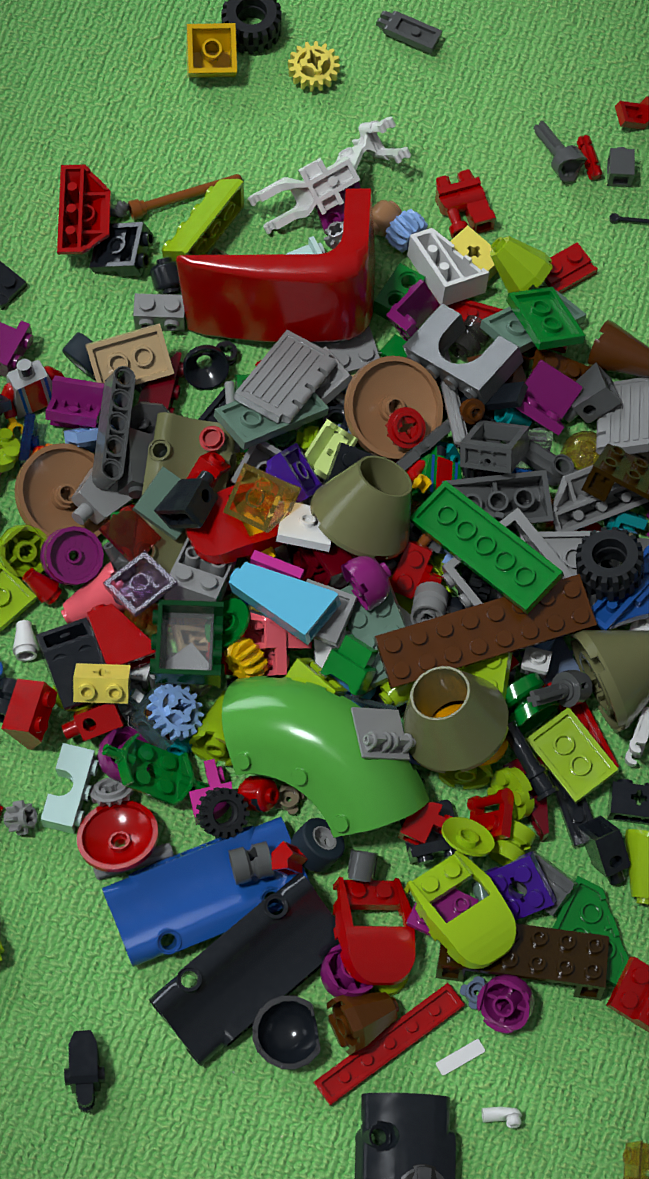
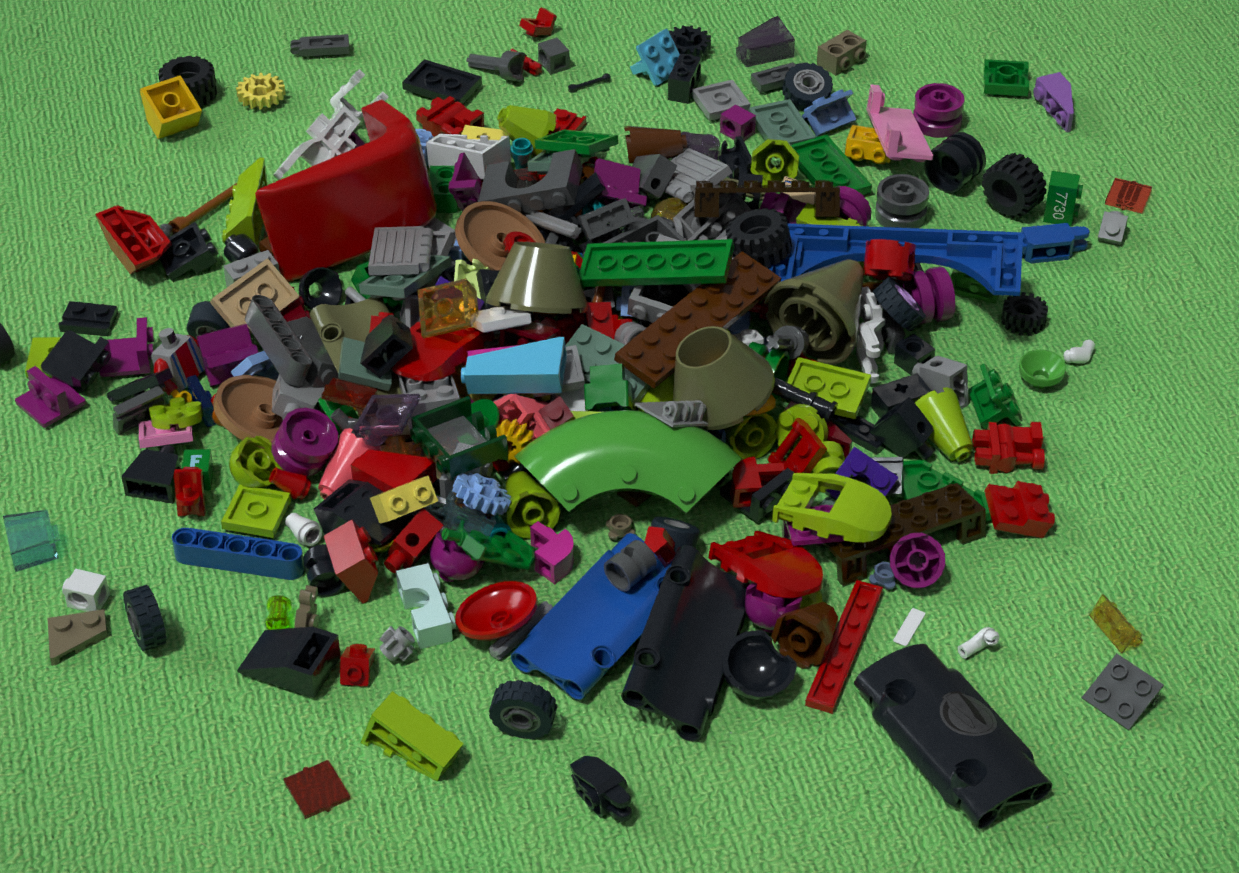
camera: 30 degrees left, 25 degrees down
light grey gear [90,777,134,807] -> none
black tyre [196,787,250,838] -> none
red plate [199,426,226,452] -> none
red head [237,776,279,812] -> none
magenta cylinder [341,556,392,611] -> none
dark grey piece [348,849,378,882] -> none
lime dish [441,817,495,857] -> none
reddish brown plate [459,398,485,424] -> none
none -> black plate [402,59,482,104]
none -> black wheel [489,680,557,739]
none -> teal cone [510,138,533,170]
none -> dark red plate [539,396,576,429]

